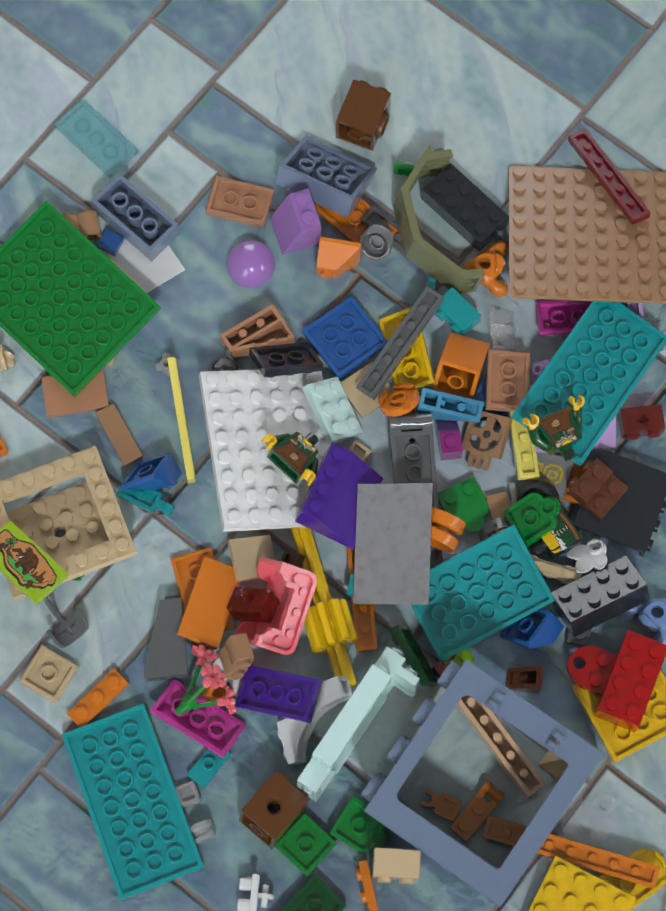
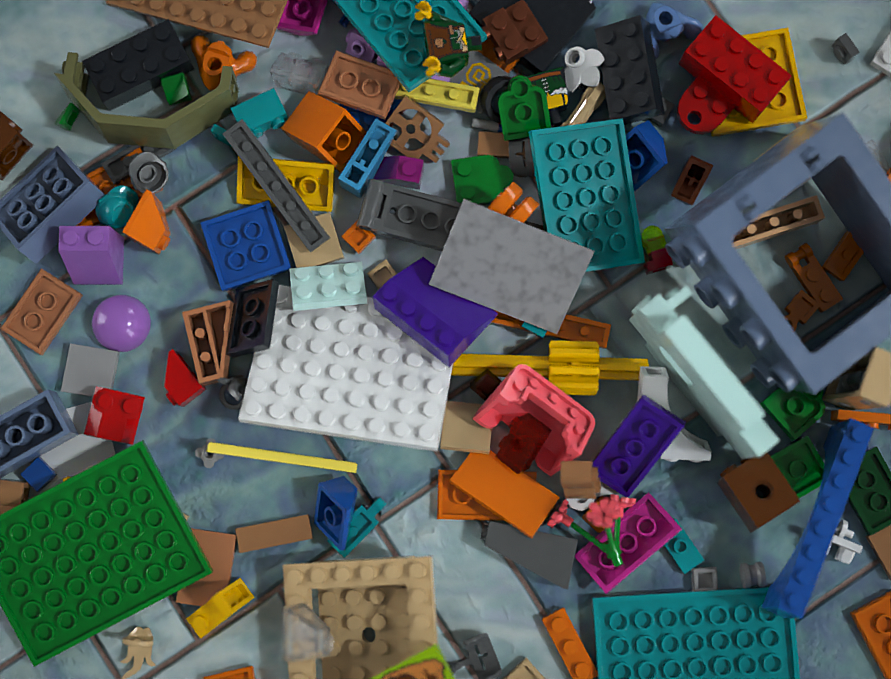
camera: 70 degrees left, 10 degrees up
torso [261,432,319,486] -> none
orange tile [378,383,420,417] -> none
dark green plate [391,625,438,687] -> none
none -> light grey tile [61,343,120,397]
none -> red slope [84,386,145,445]
none -> teal hat [95,185,139,229]
none -> green slope [161,73,192,106]
none -> red slope [164,349,207,407]
none -> yellow bracket [186,578,255,639]
none -> clear slope [283,602,334,662]
none -> orange plate [341,220,376,254]
none -> blue arch [761,418,874,619]

